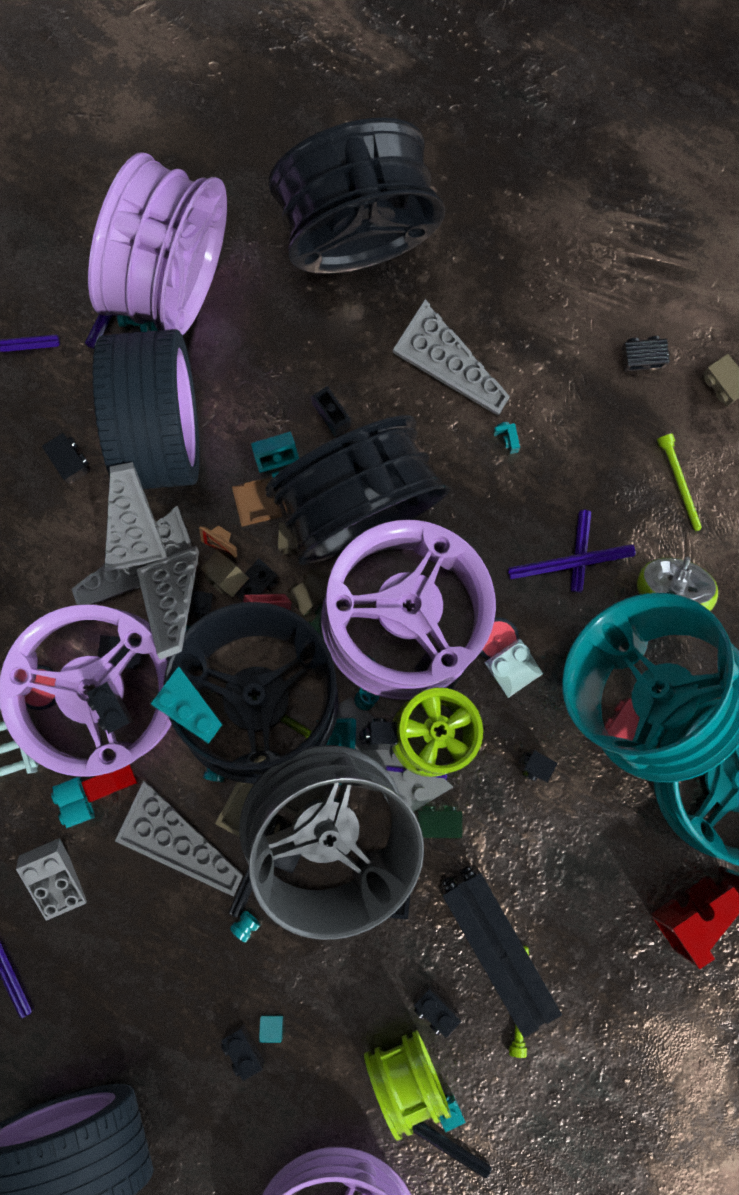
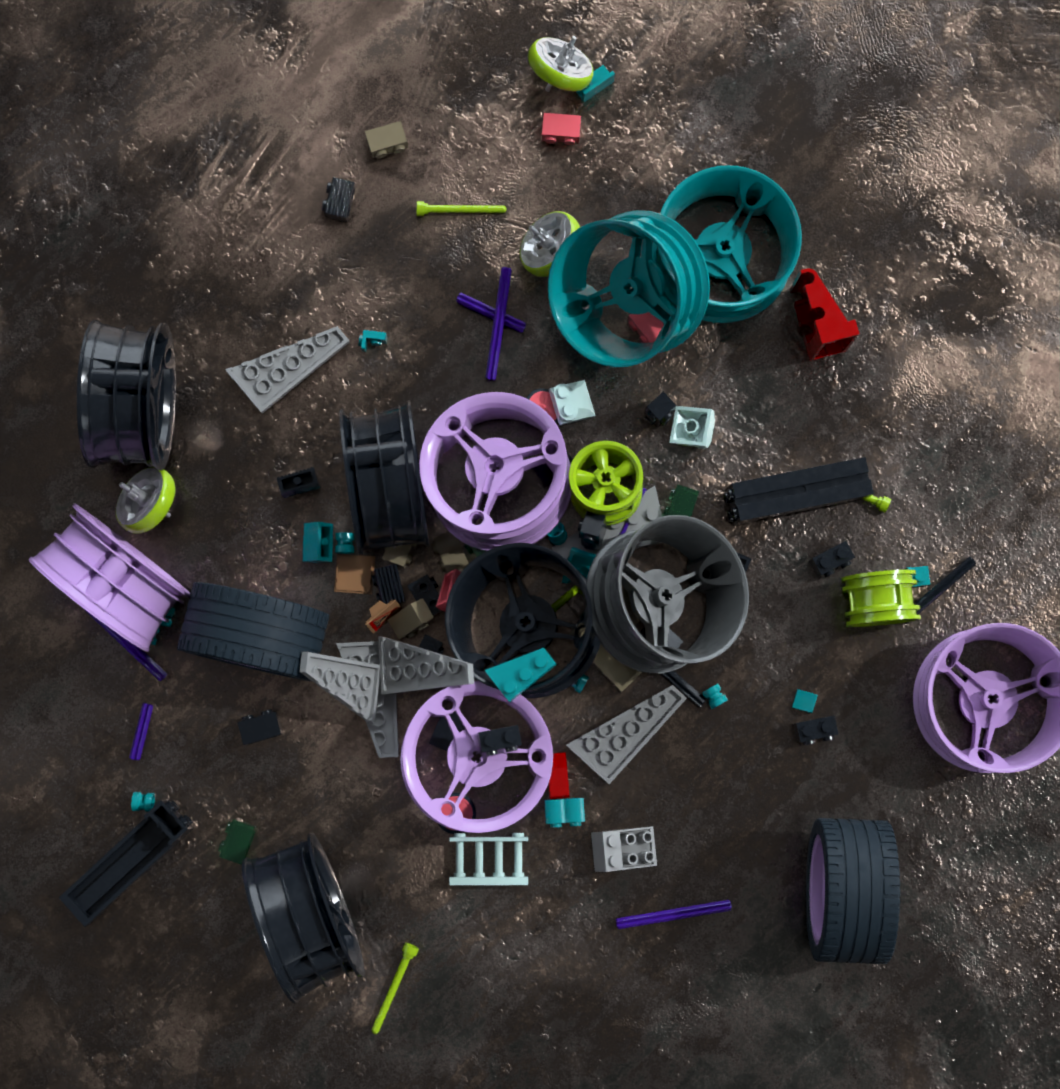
camera: 75 degrees left, 0 degrees up
none -> flat silver wheel [116,467,175,534]
none -> black brick [371,564,406,604]
none -> light aqua slope [669,406,715,449]

